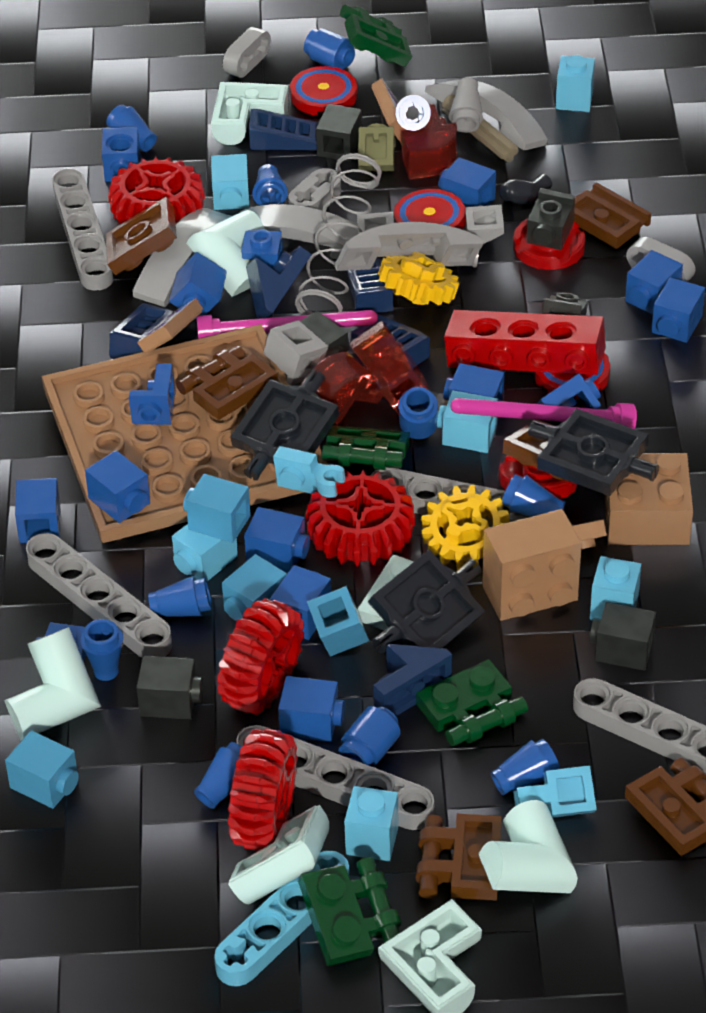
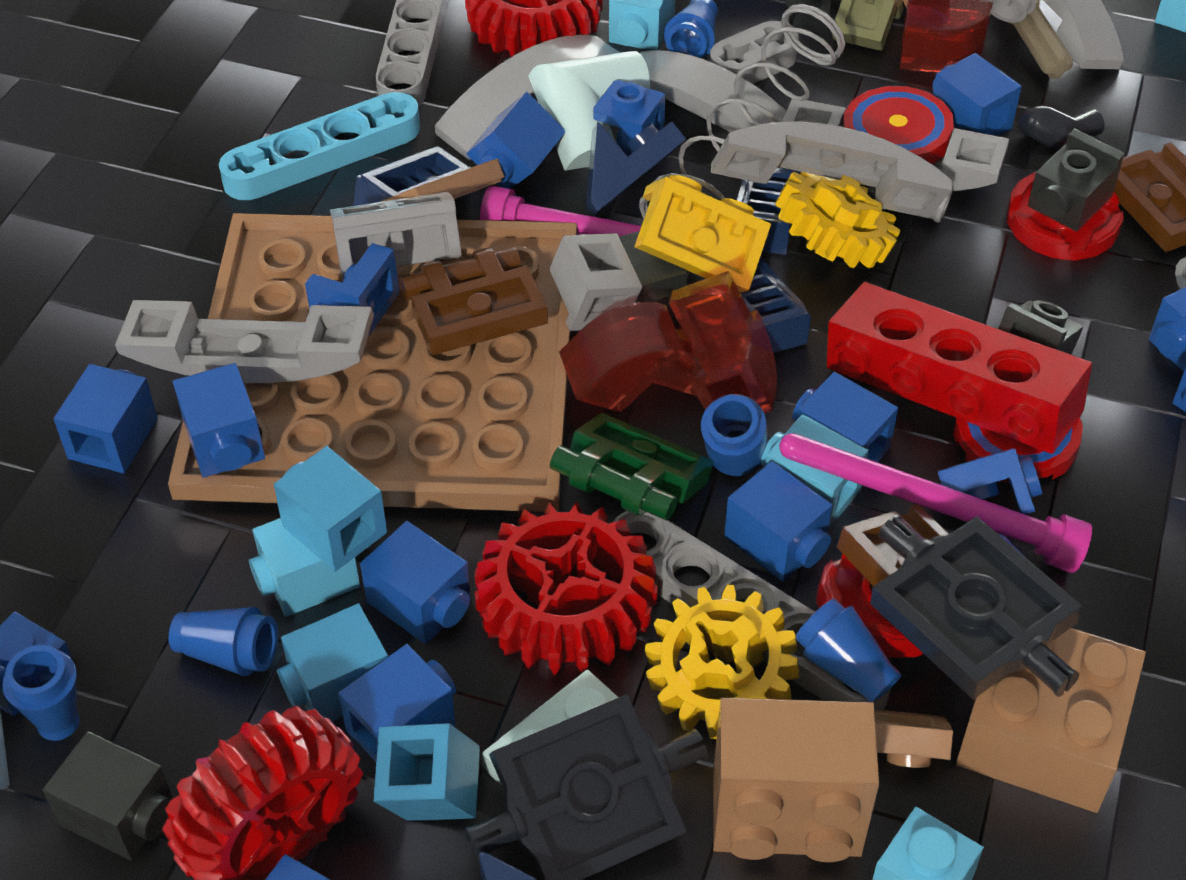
camera: 20 degrees right, 5 degrees up
light grey beam [26,533,172,658] -> none
reddish brown plate [106,197,177,275] -> none
black plate [230,370,340,481] -> none
medium azure plate [273,446,345,498] -> none
none -> light grey slope [115,300,374,383]
none -> medium azure beam [219,92,421,200]
none -> light grey hinge [330,192,461,276]
none -> yellow bracket [634,175,771,293]
none -> blue brick [724,461,832,582]

